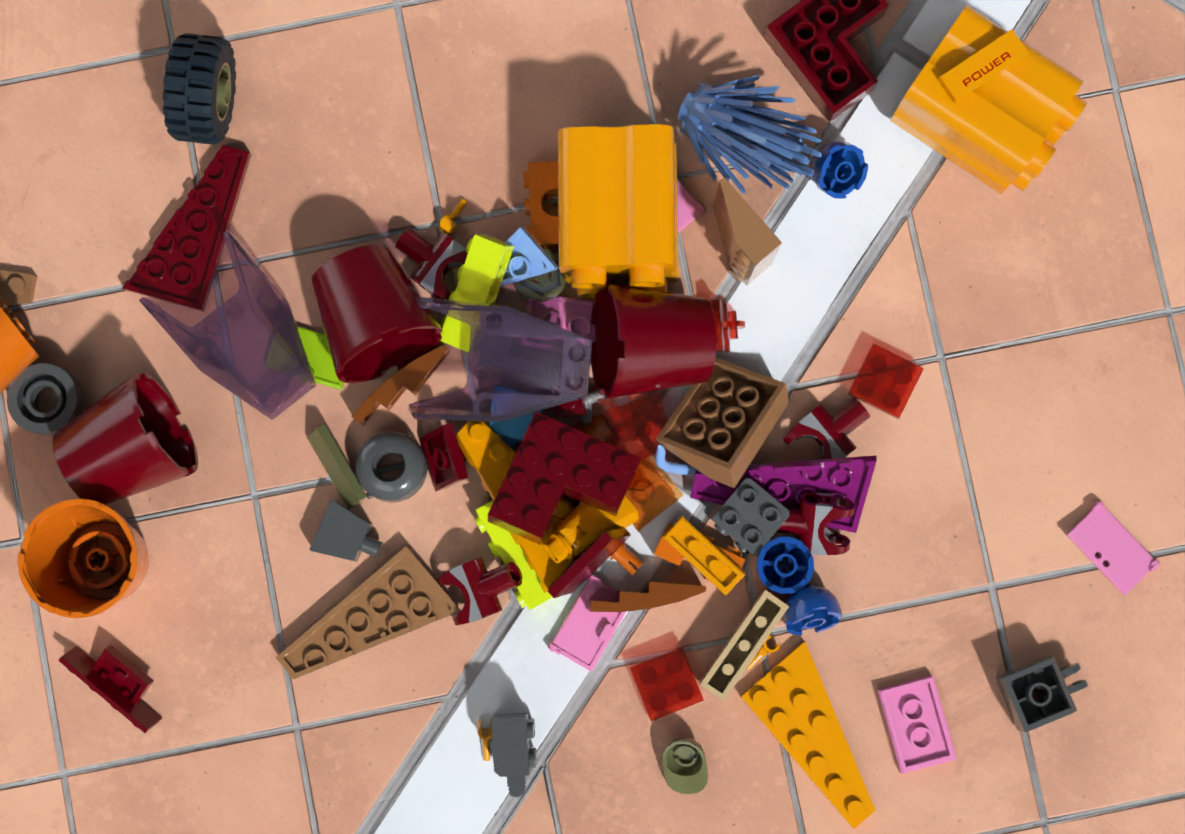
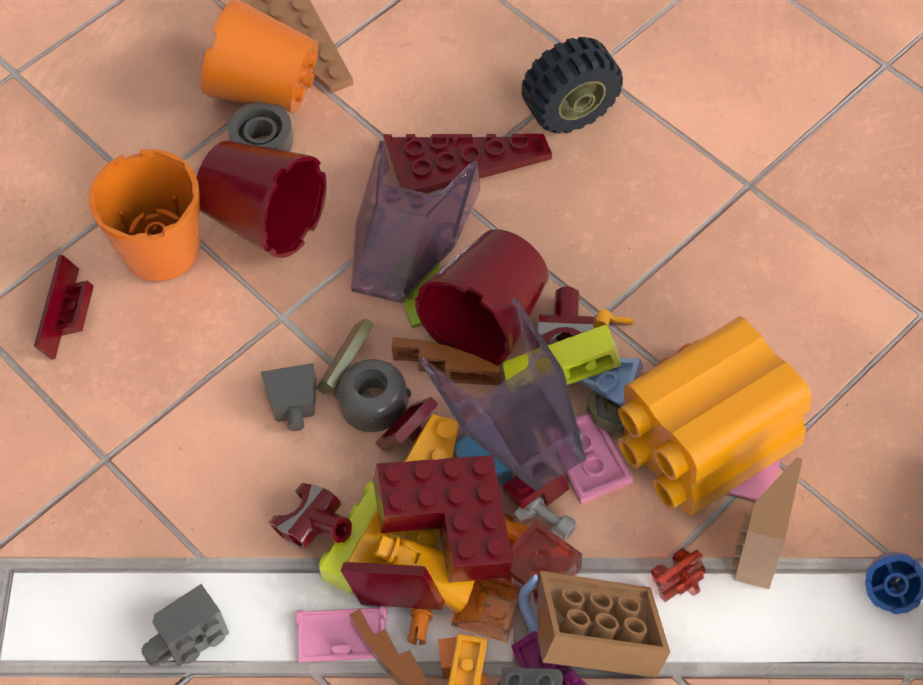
camera: 55 degrees right, 25 degrees down
medium nougat wing [275,546,462,679] -> none
dark red cone [590,283,717,398] -> none
medium blue plant [678,75,822,194] -> none

